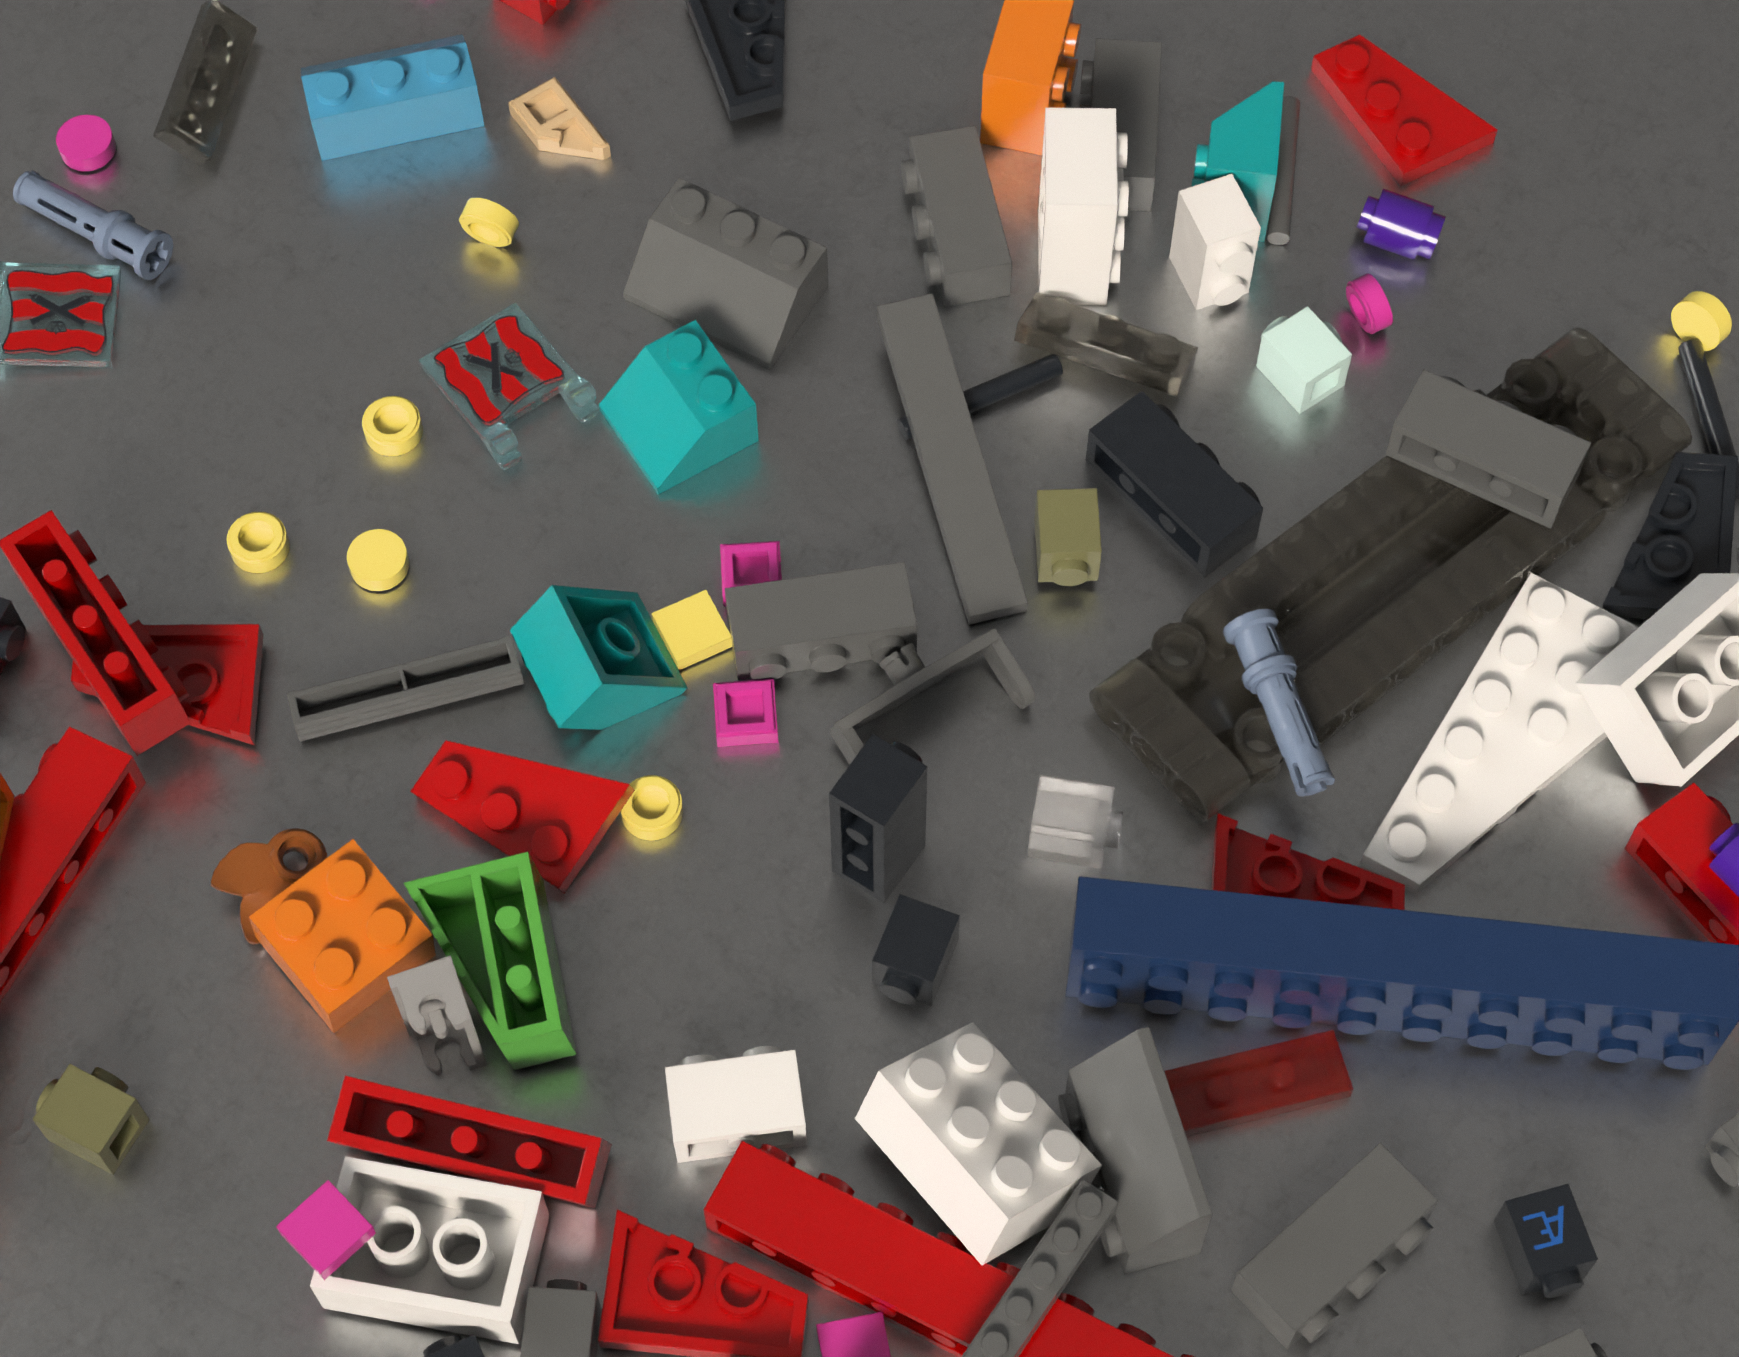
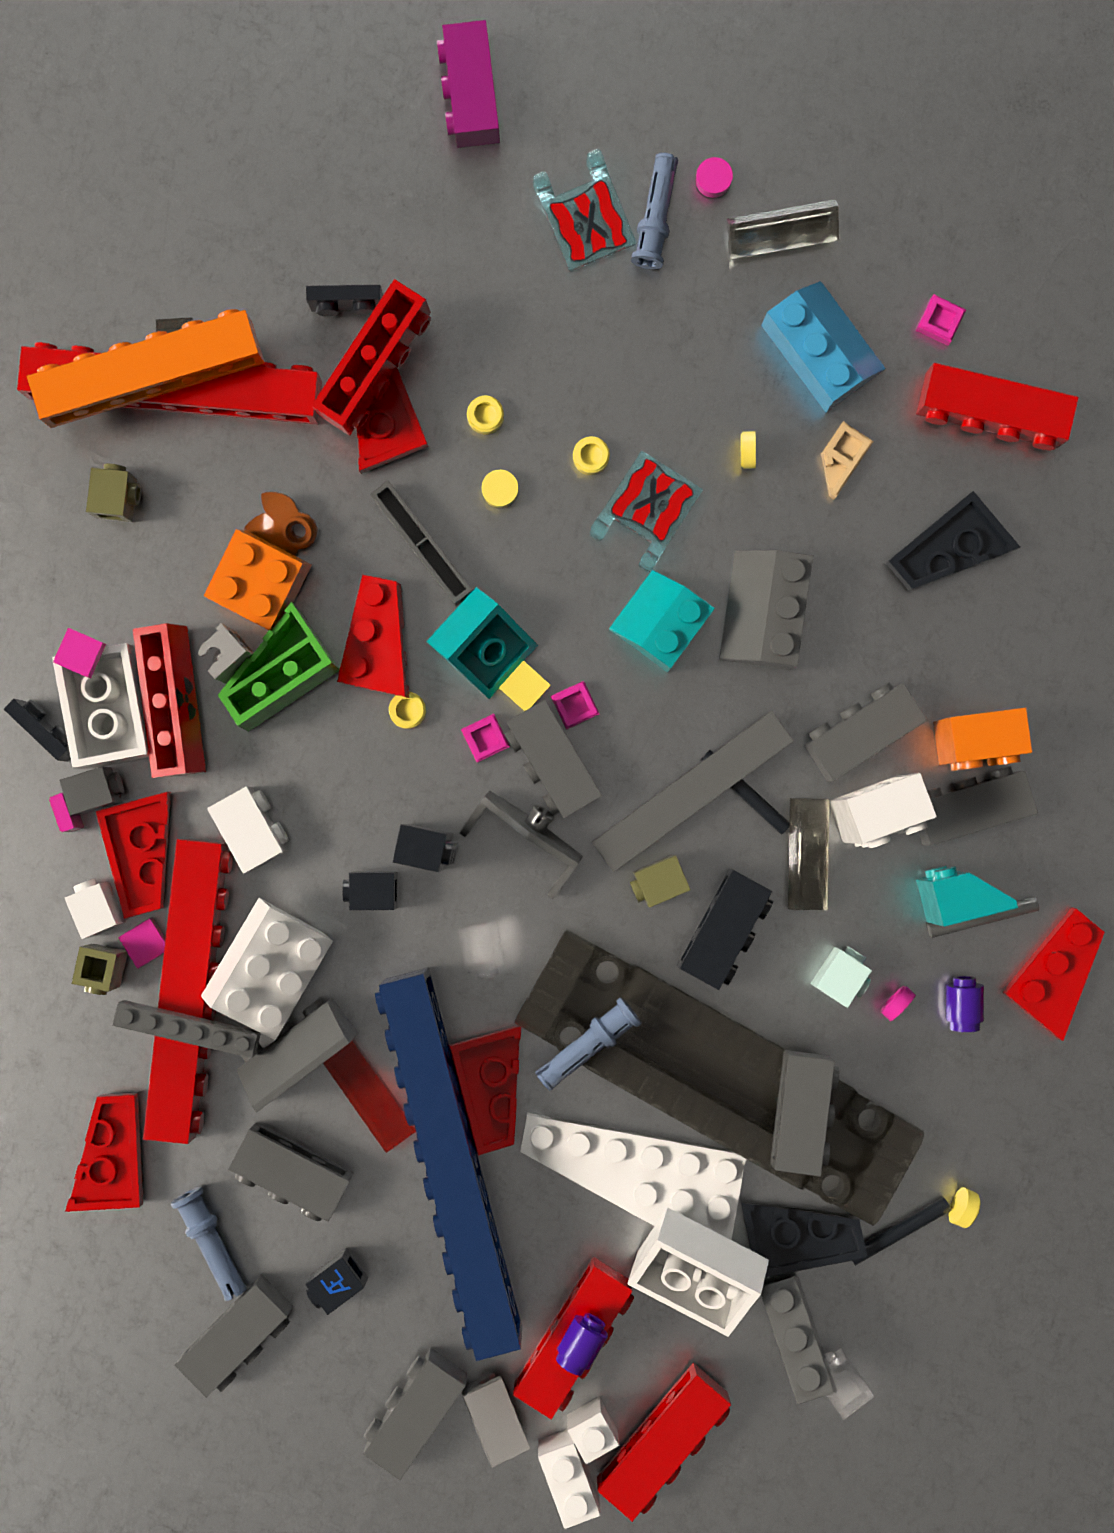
camera: 65 degrees right, 25 degrees up
white brick [1169,174,1261,310] -> none

